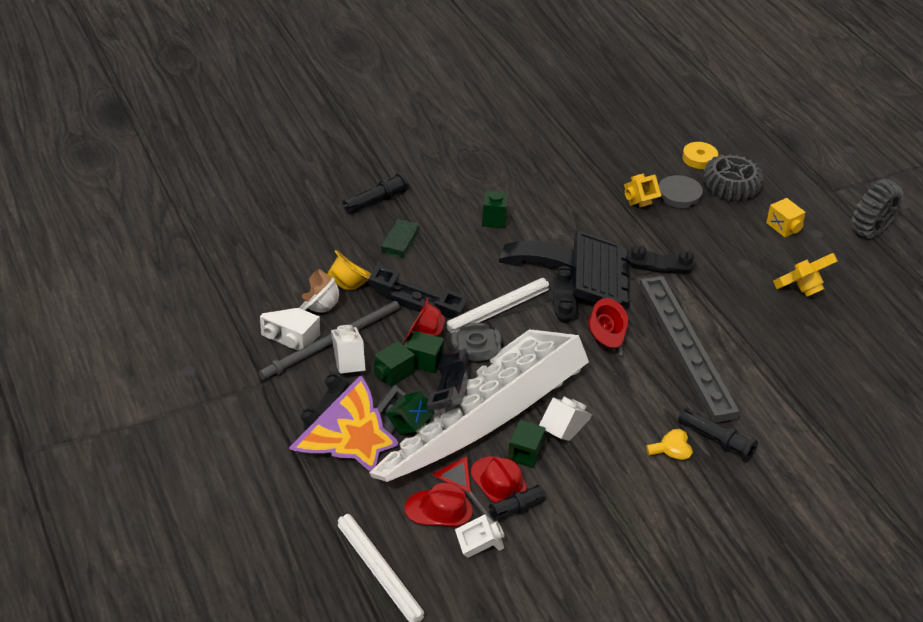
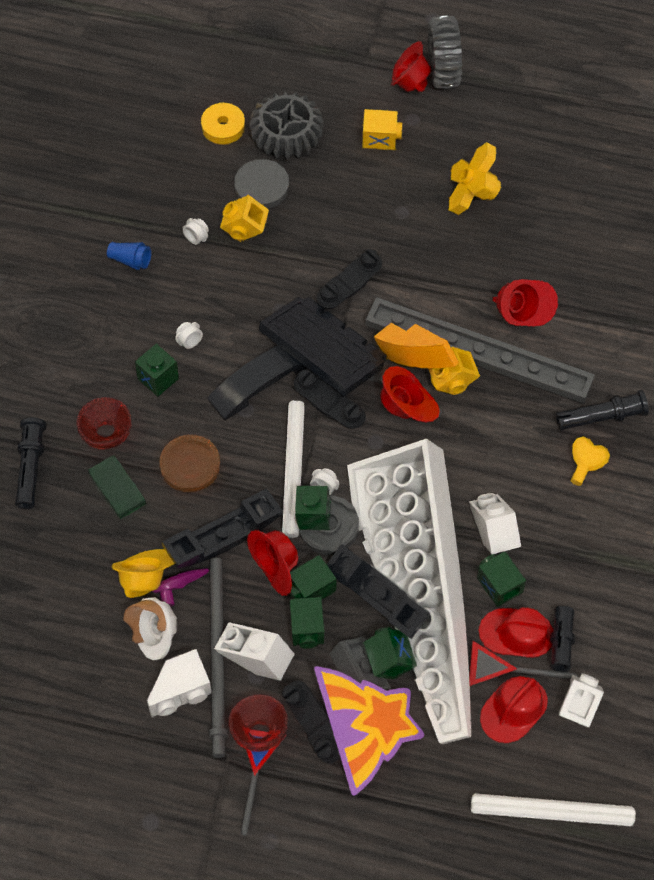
camera: 50 degrees left, 20 degrees up
none -> clear red piece [77,397,132,449]
none -> blue cone [107,242,151,270]
none -> magenta bar [153,568,209,607]
none -> clear orange piece [160,435,220,492]
none -> white plate [175,322,203,349]
none -> white plate [183,218,209,245]
none -> clear red piece [229,694,288,752]
none -> piece [239,728,287,836]
none -> dark green brick [295,486,331,530]
none -> white plate [310,468,339,495]
none -> light orange slope [374,323,459,368]
none -> red piece [391,41,431,92]
none -> yellow brick [428,347,480,395]
none -> red piece [492,279,558,327]

